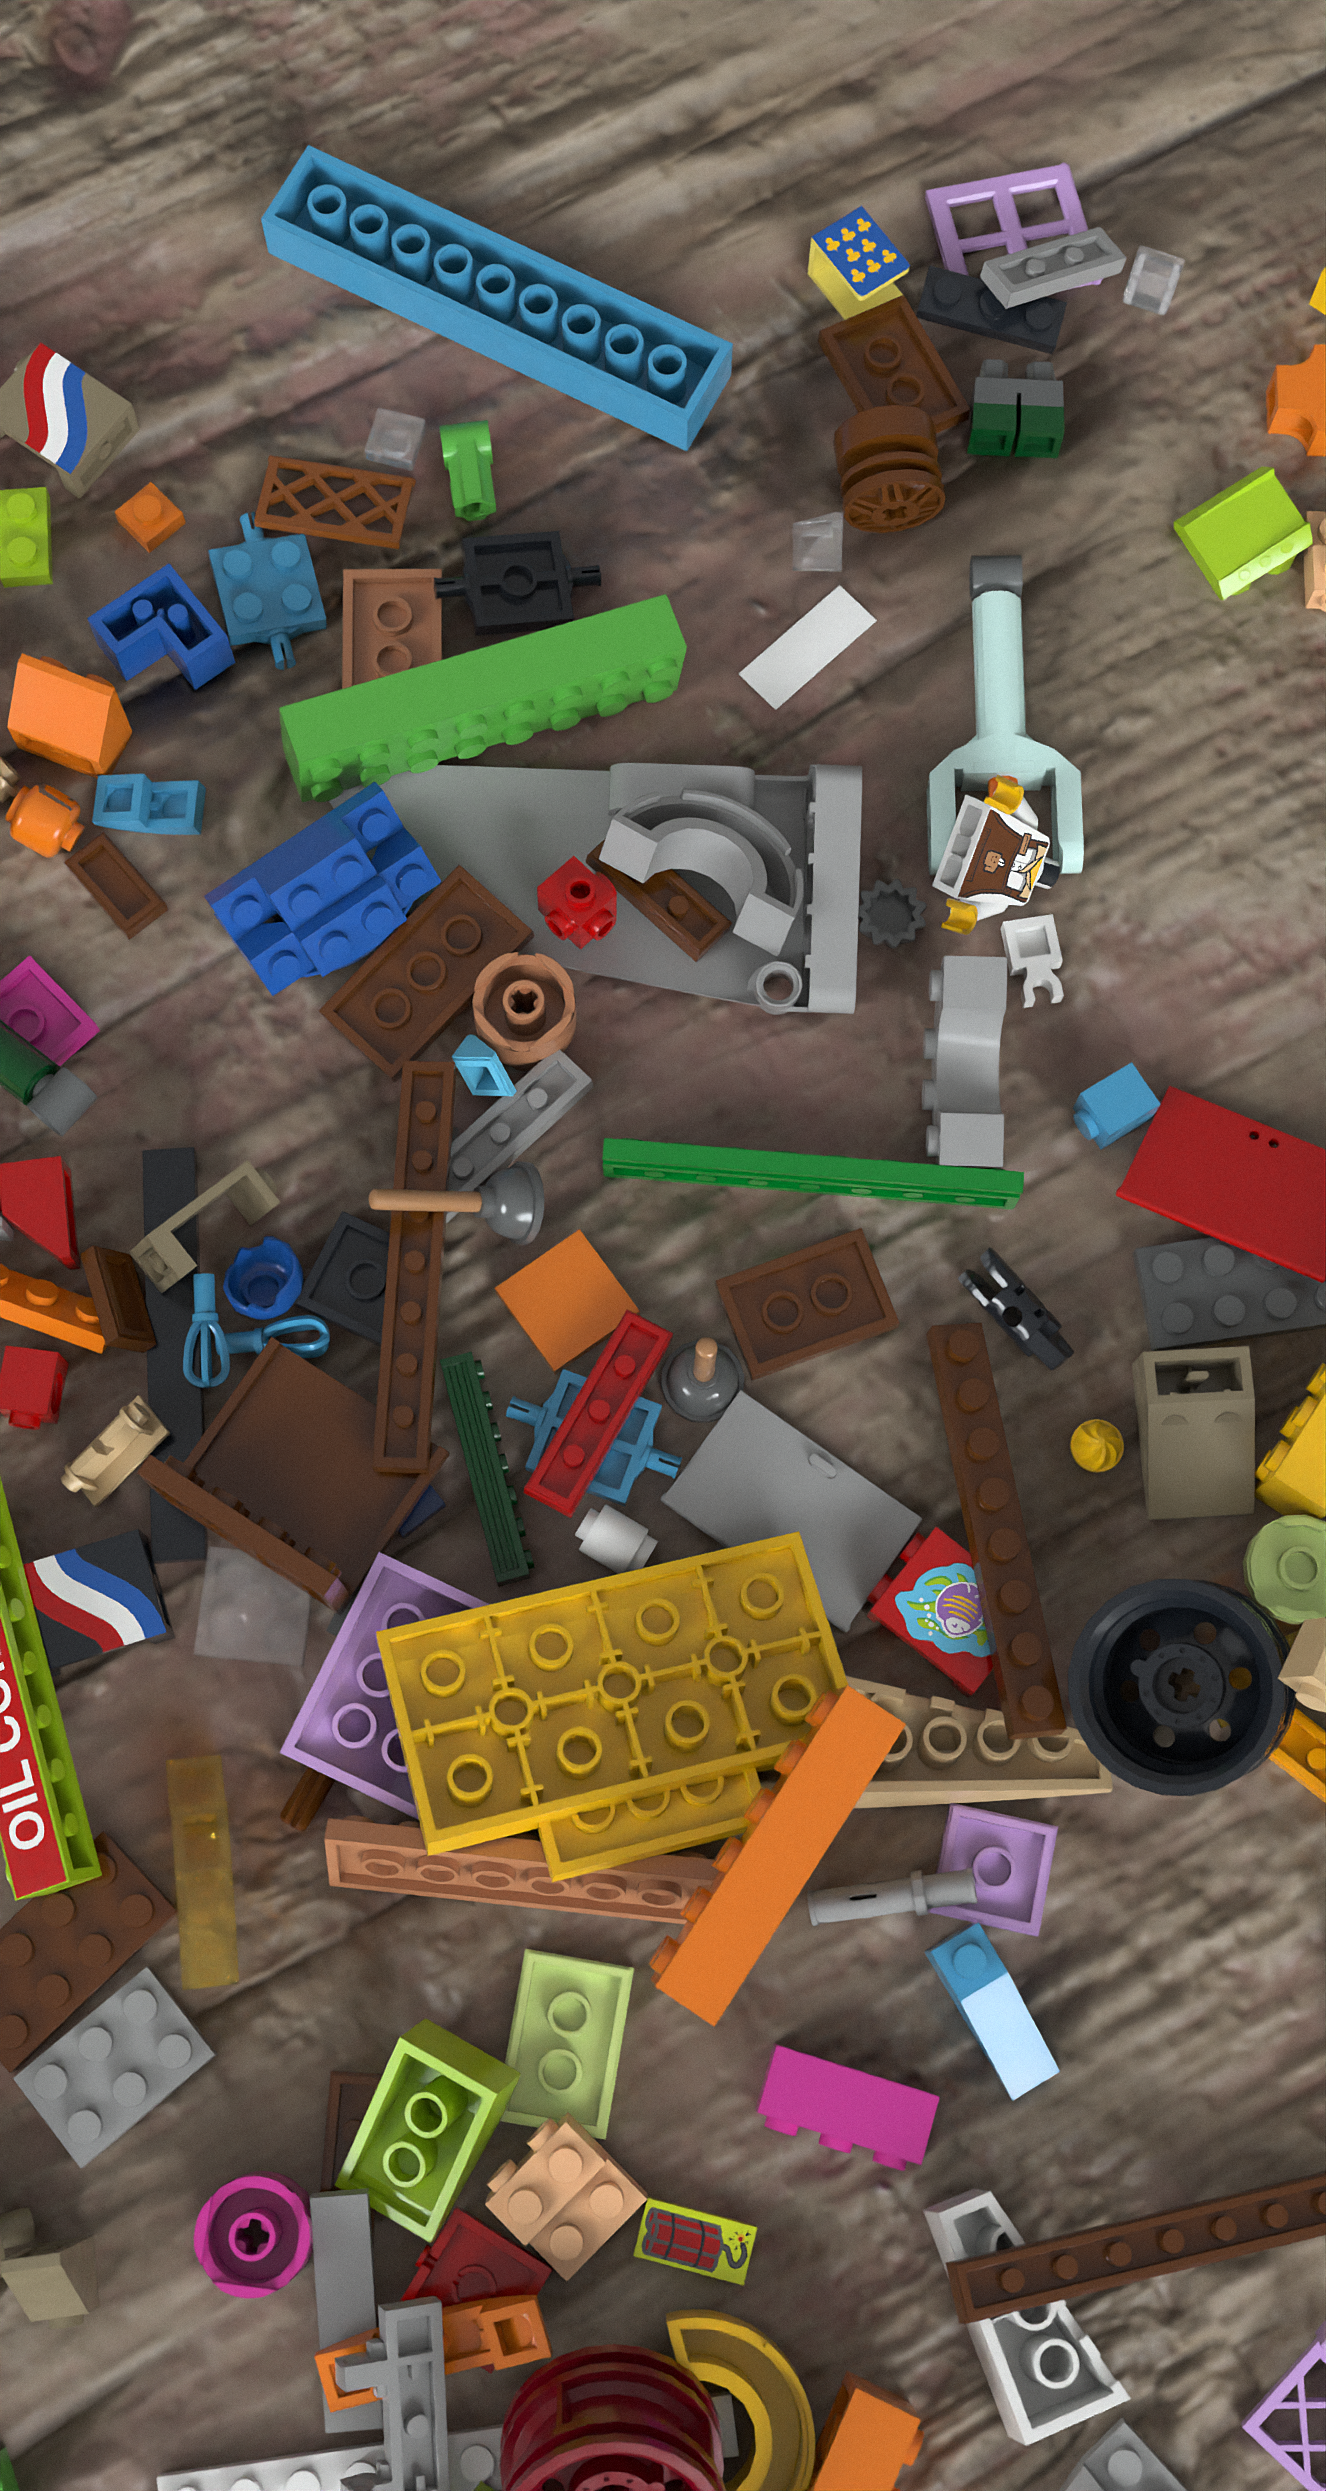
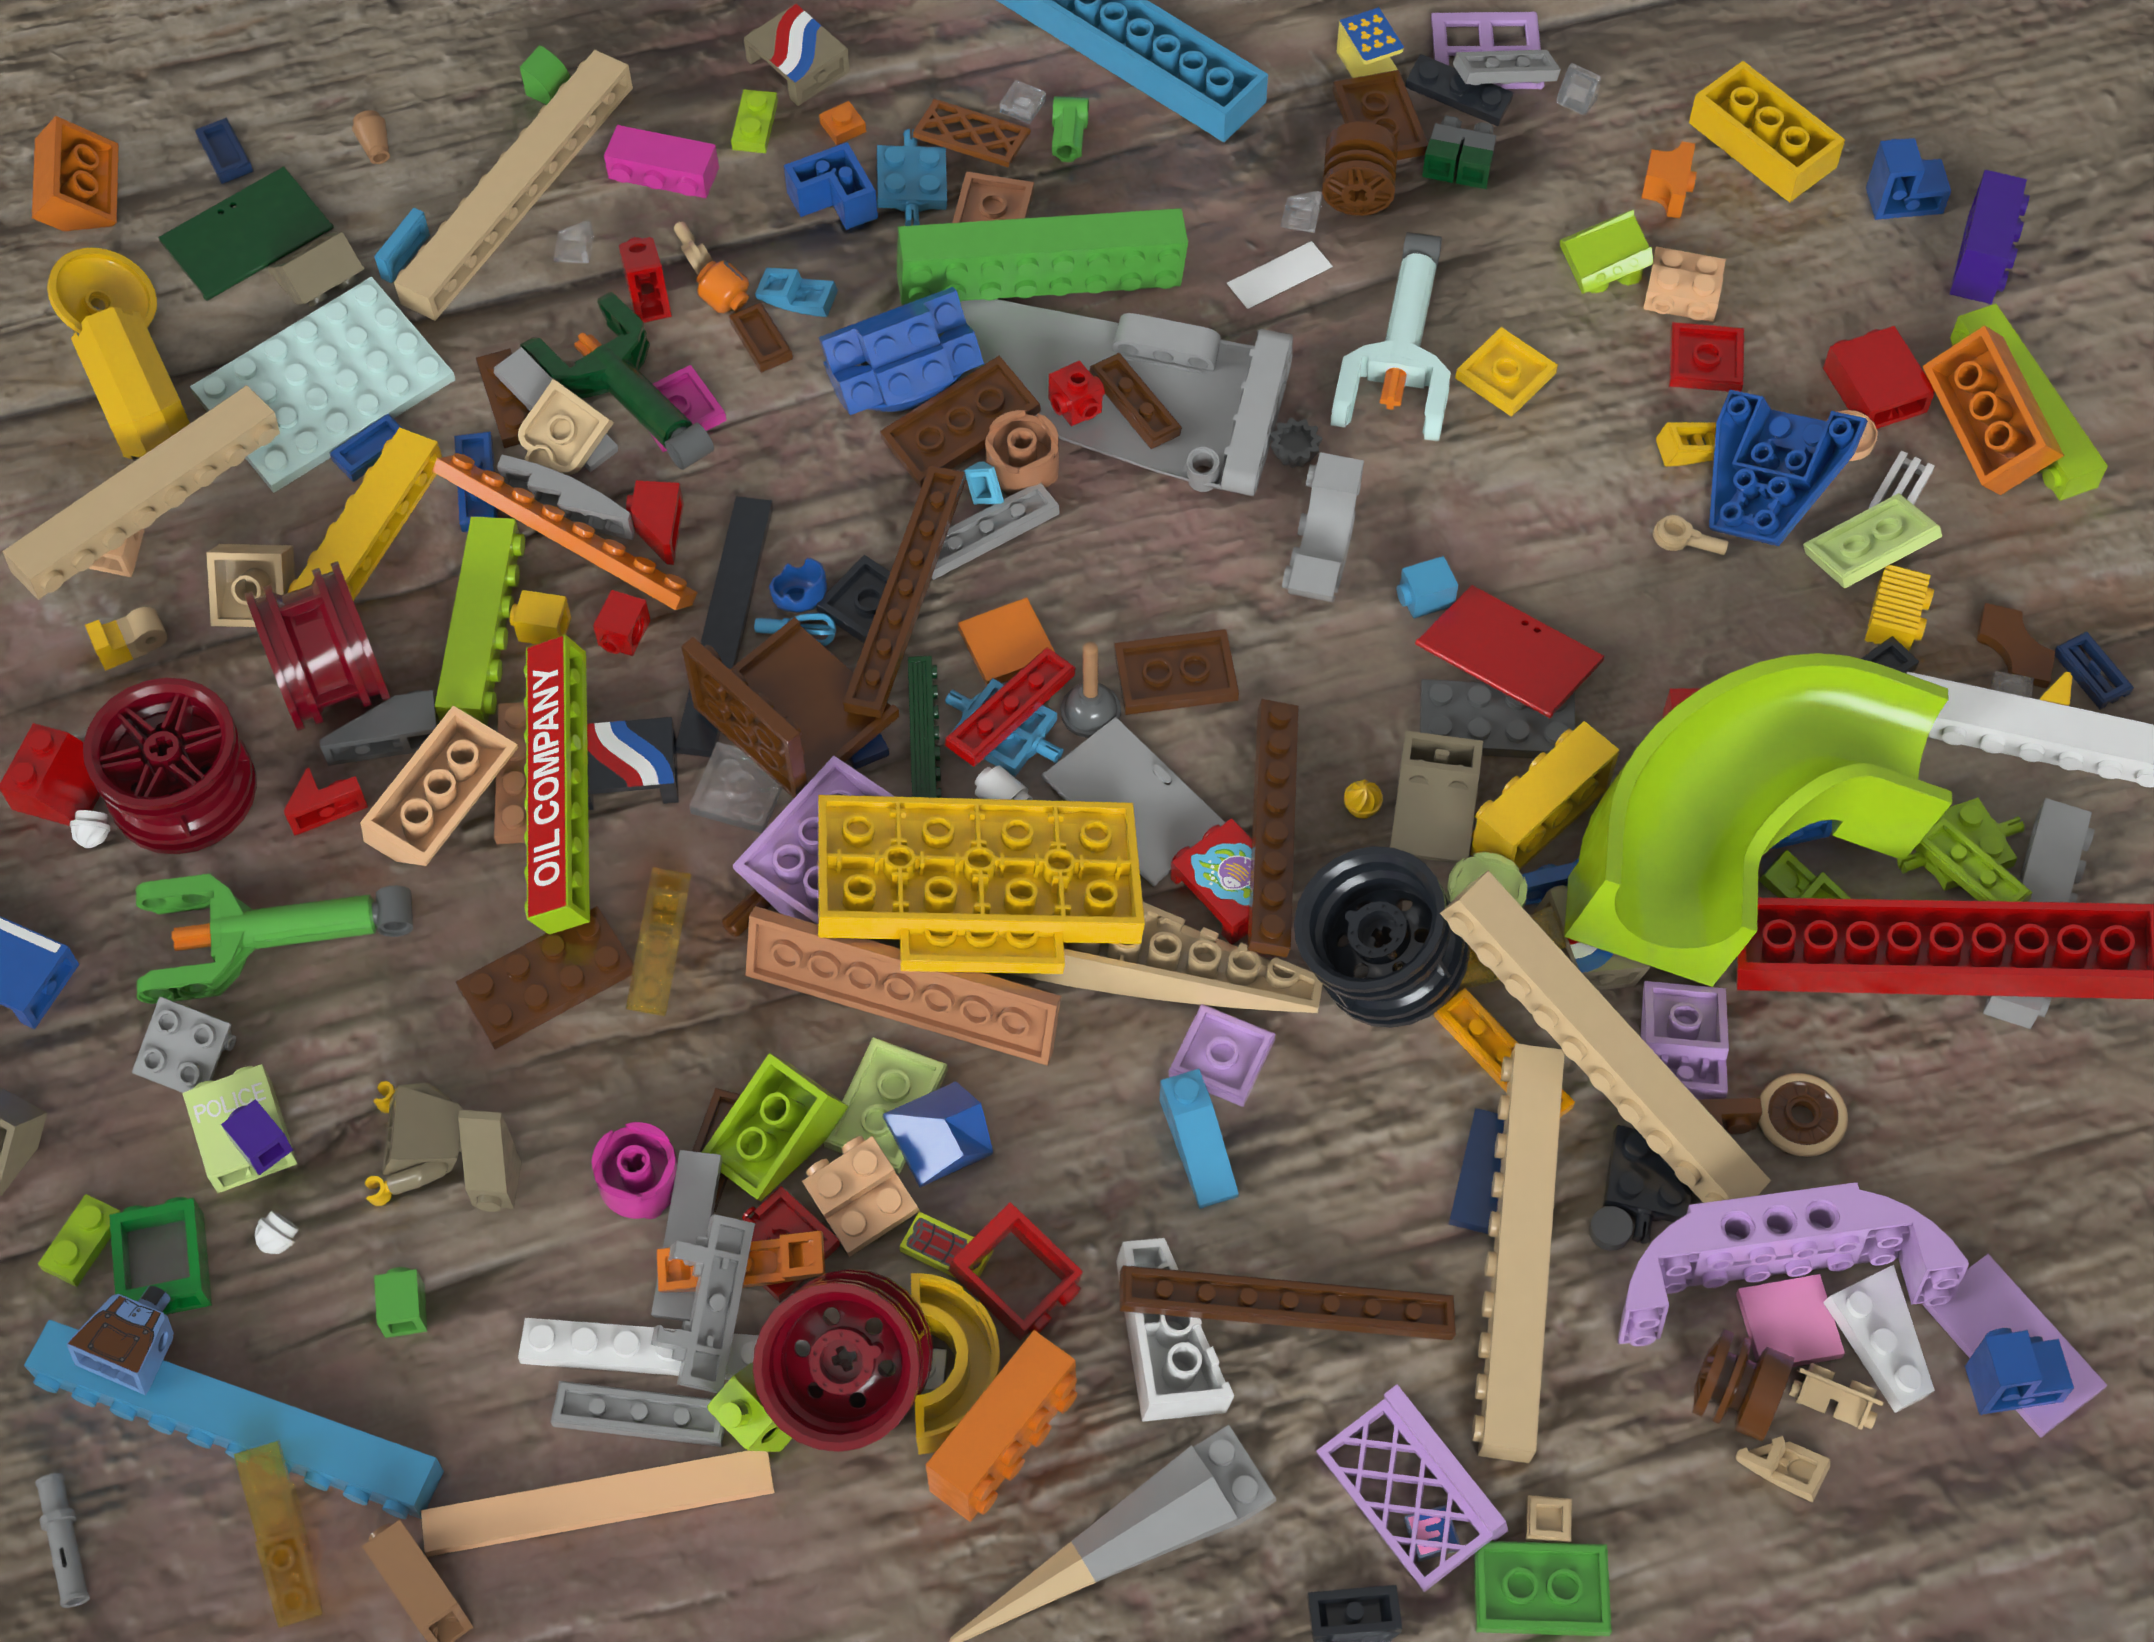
camera: 15 degrees right, 15 degrees down
orange slope [7,653,133,779] -> none
light grey plate [13,1966,218,2168] -> none
tan hinge [60,1395,170,1507] -> none
reddish brown tile [80,1245,156,1353] -> none
dark tan panel [129,1160,280,1294] -> none
dark azure piece [183,1273,230,1388] -> none
dark grey piece [368,1161,545,1245] -> none
black plate [433,531,601,636] -> none
light grey brick [599,789,803,957] -> none
green plate [602,1138,1024,1210] -> none
orange brick [648,1685,906,2027] -> none
dark pink brick [755,2043,940,2171] -> none
light grey pin [807,1867,978,1926] -> none
torso [932,775,1060,935] -> none
black hinge [958,1247,1074,1370] -> none
white plate [1001,914,1064,1008] -> none
none -> blue slope [883,1082,993,1187]
none -> red window [948,1202,1083,1341]
none -> yellow plate [1455,327,1558,417]

